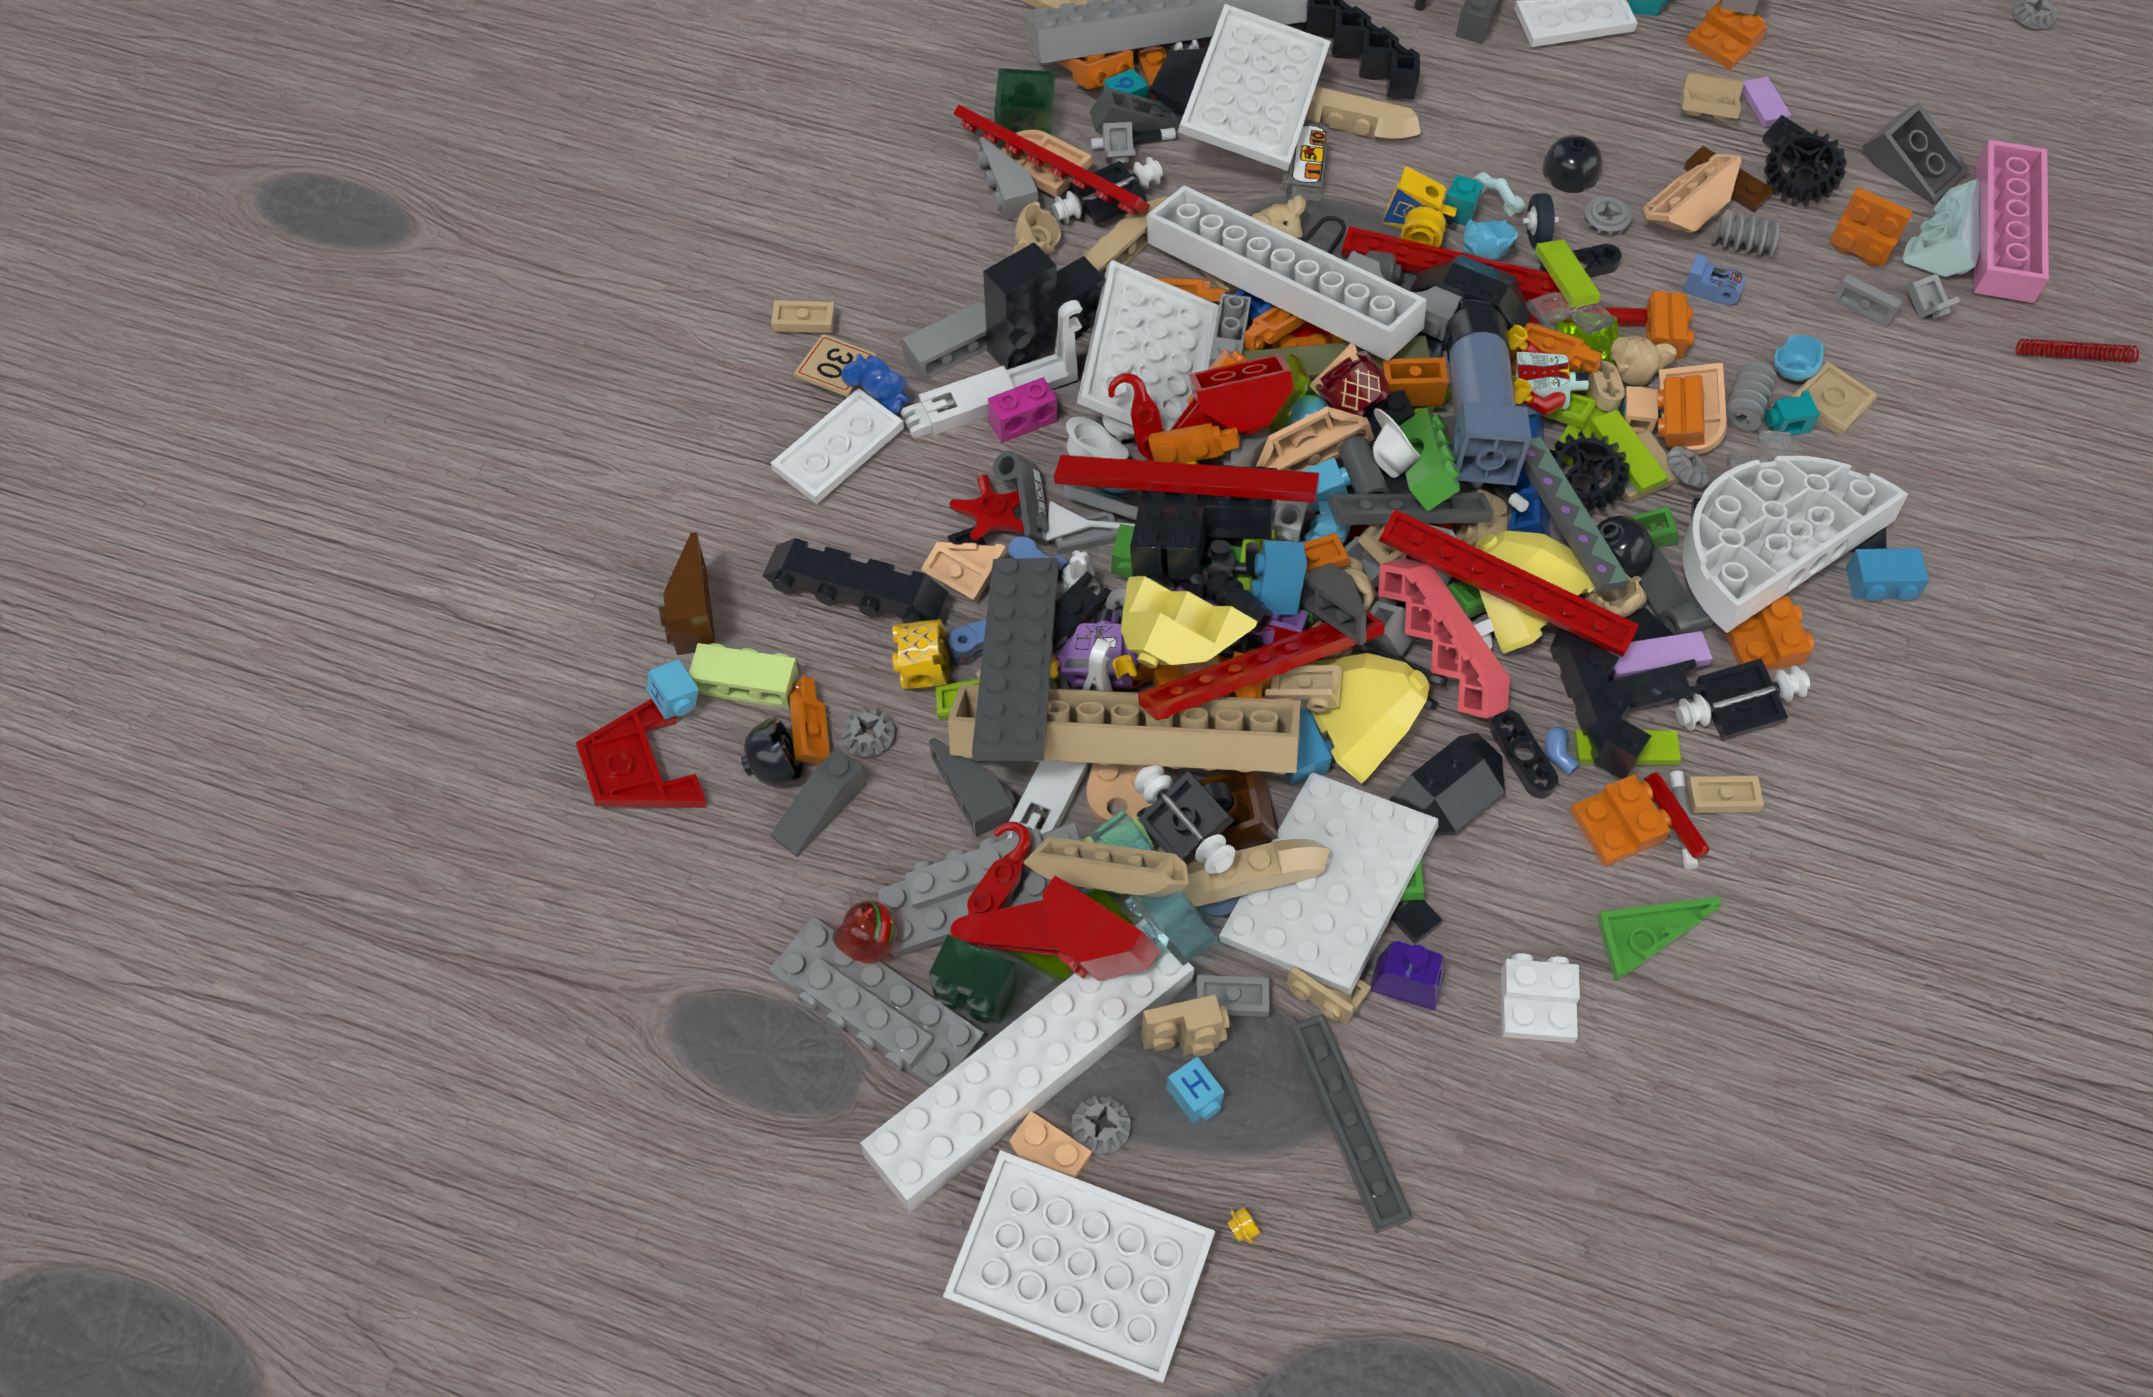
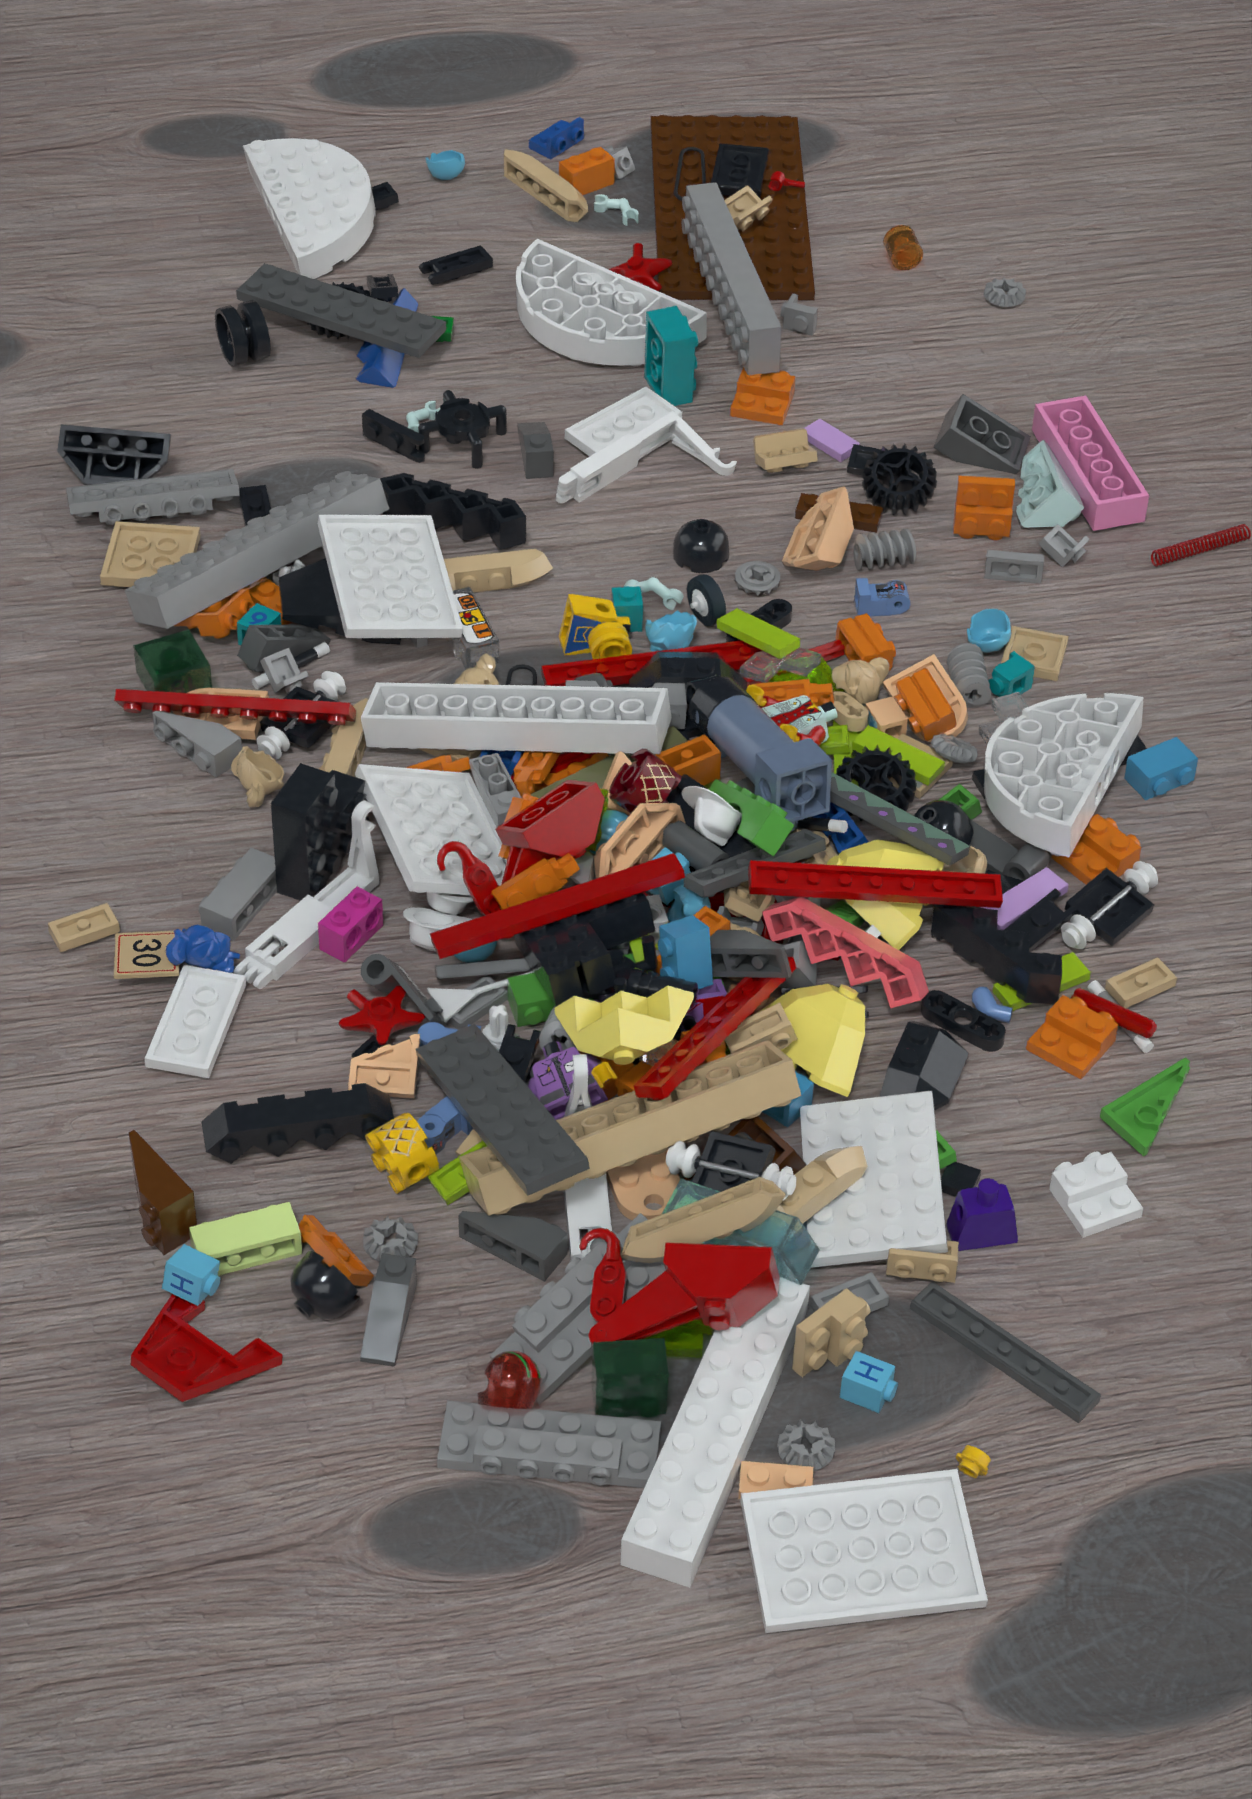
camera: 30 degrees left, 15 degrees down
none -> white hinge [556,411,737,503]

